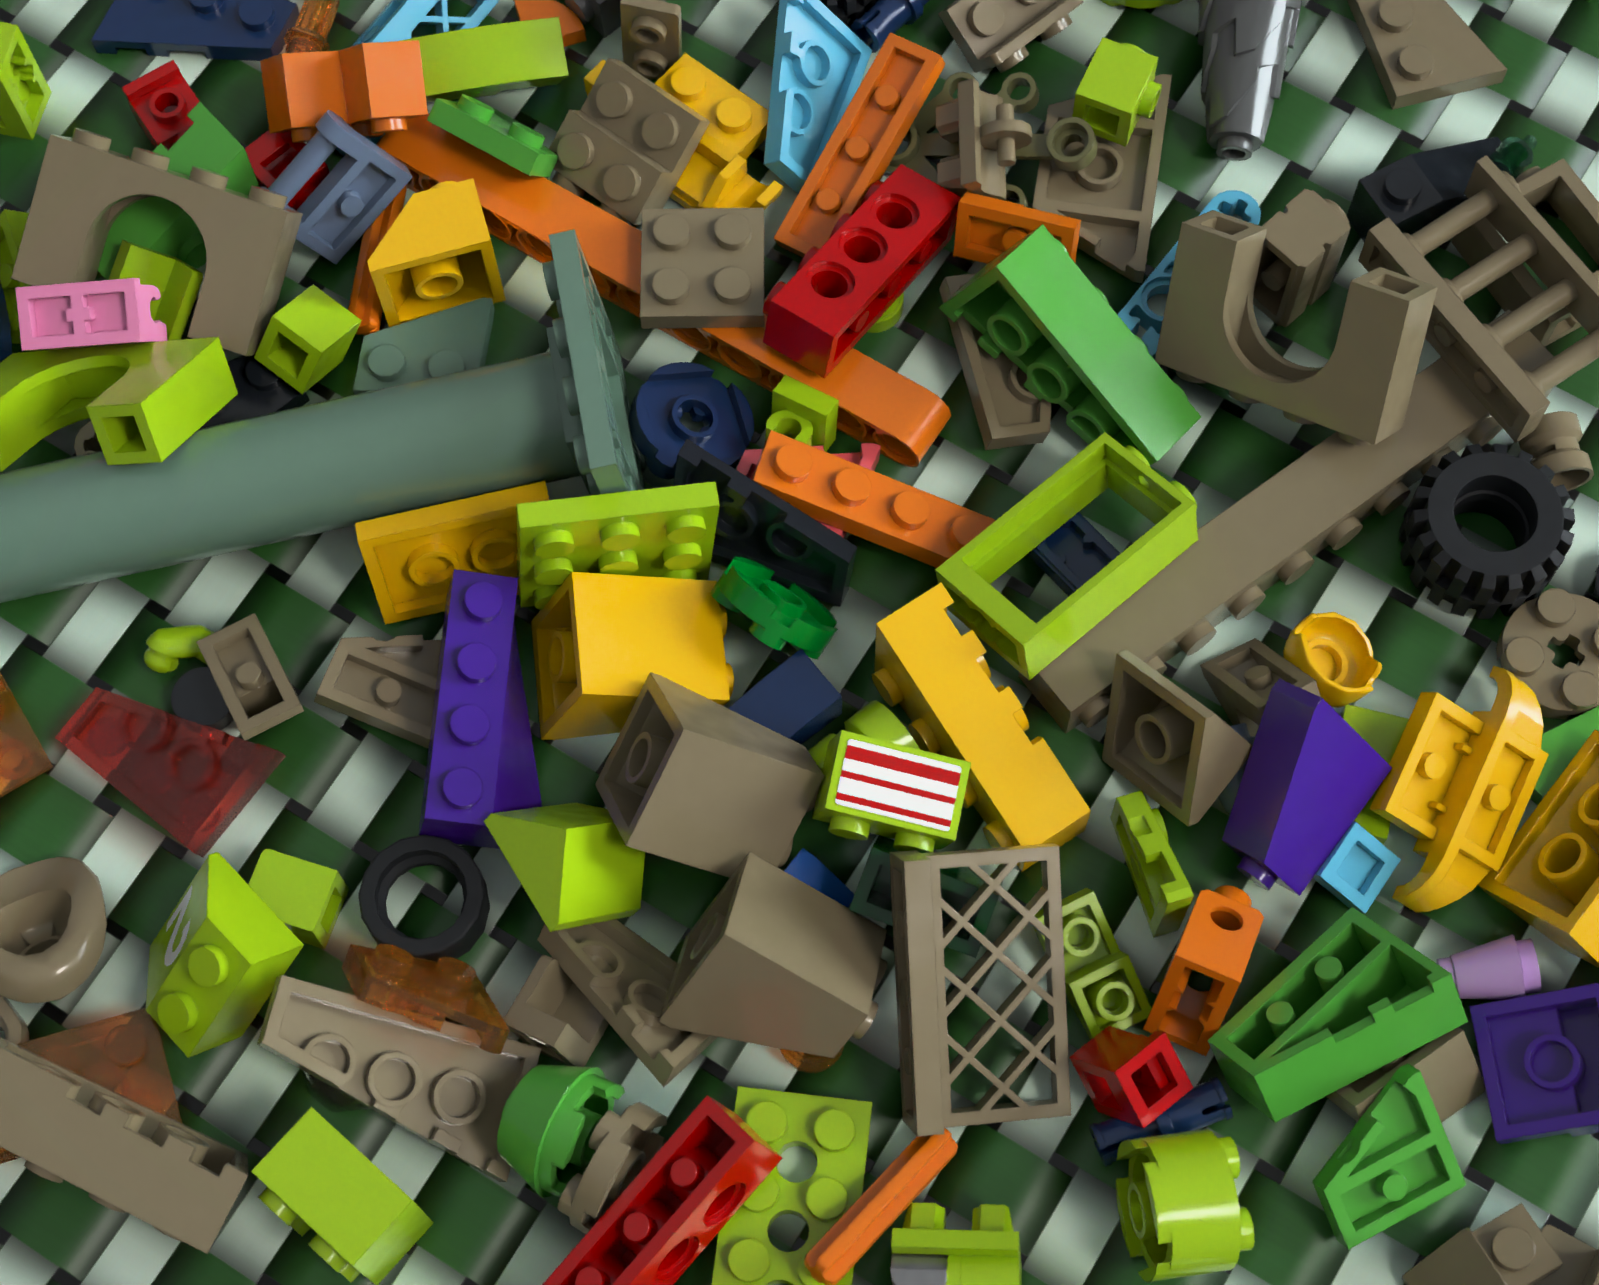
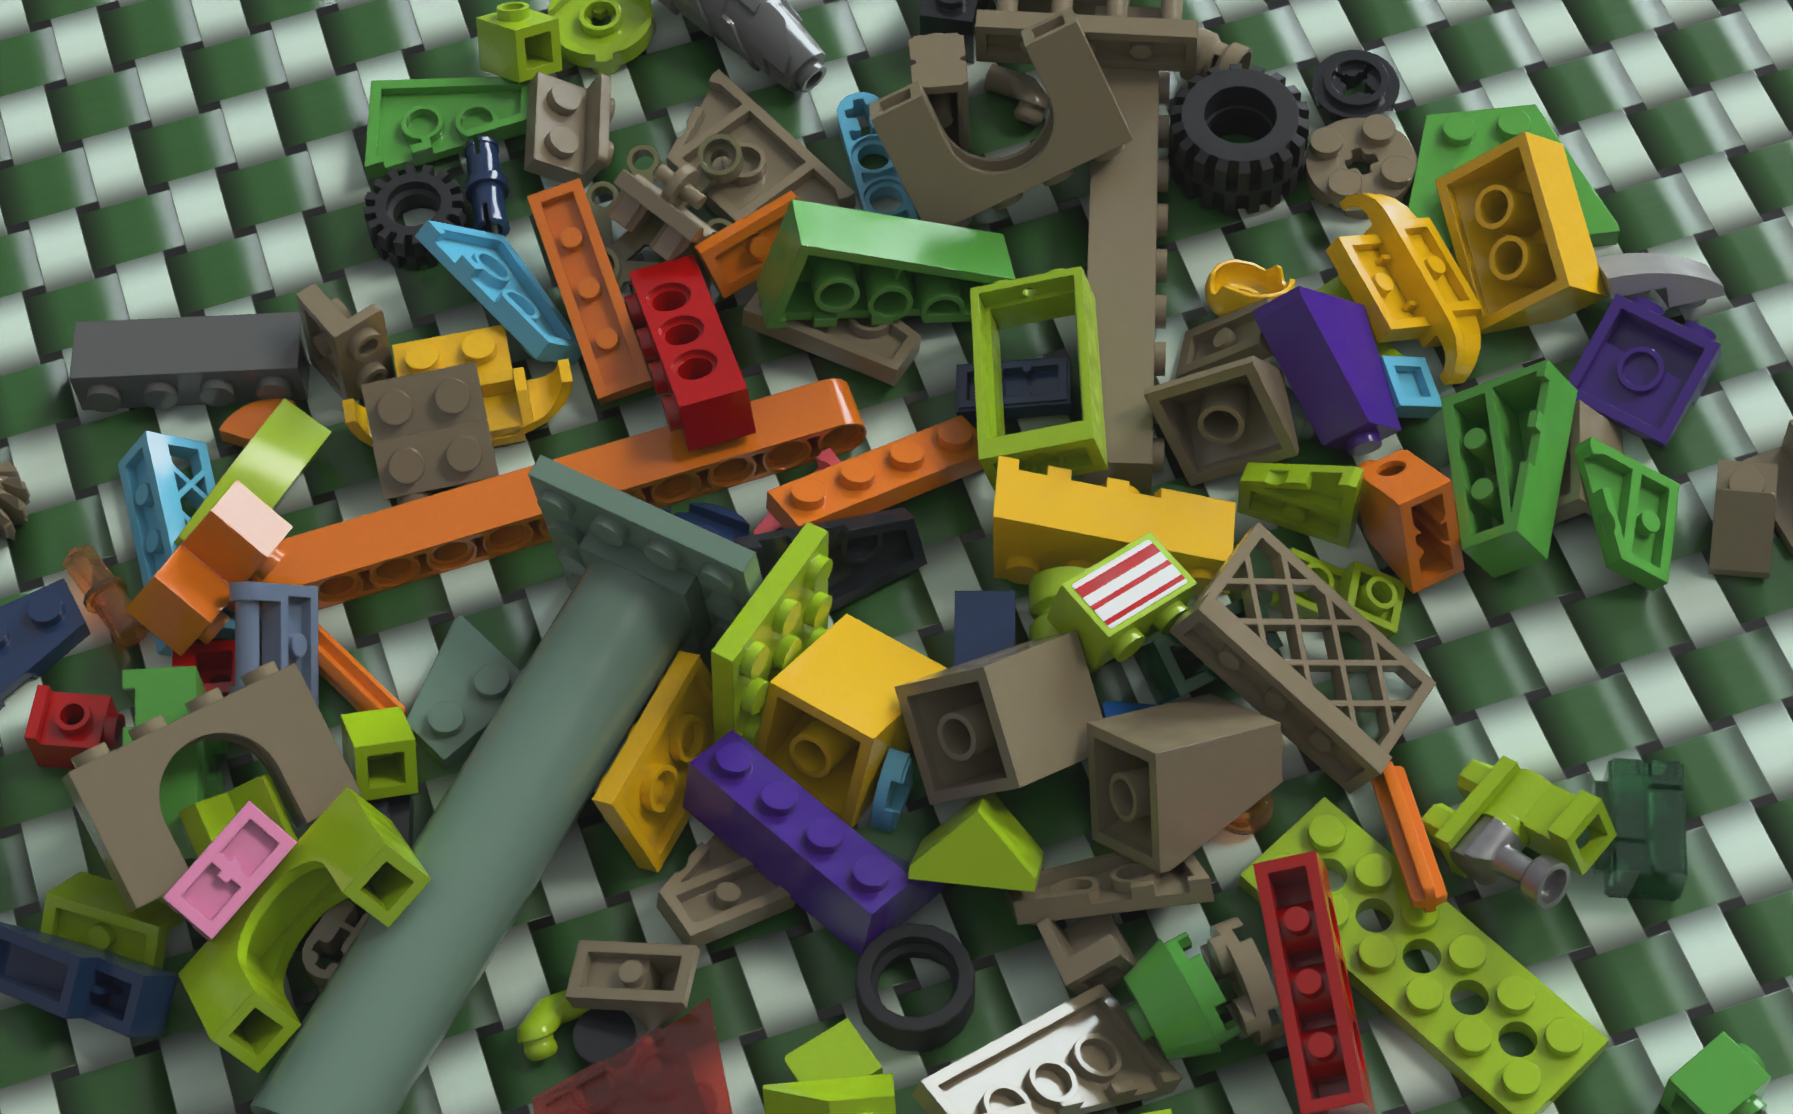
camera: 50 degrees left, 10 degrees down
clear orange wing [342,944,510,1054] -> none
yellow slope [367,178,506,328] -> none
bright green wing [427,94,558,177] -> none
dark tan plate [640,208,765,329] -> none
green plate [710,557,838,659] -> none
lime tile [765,375,839,452] -> none
red brick [1069,1026,1194,1128] -> none
lime brick [1072,37,1162,147] -> none
dark blue pin [1089,1076,1233,1167] -> none
lime brick [1116,1129,1254,1282] -> none
lavender cone [1436,934,1541,1000] -> none
none -> medium azure tile [871,748,914,833]

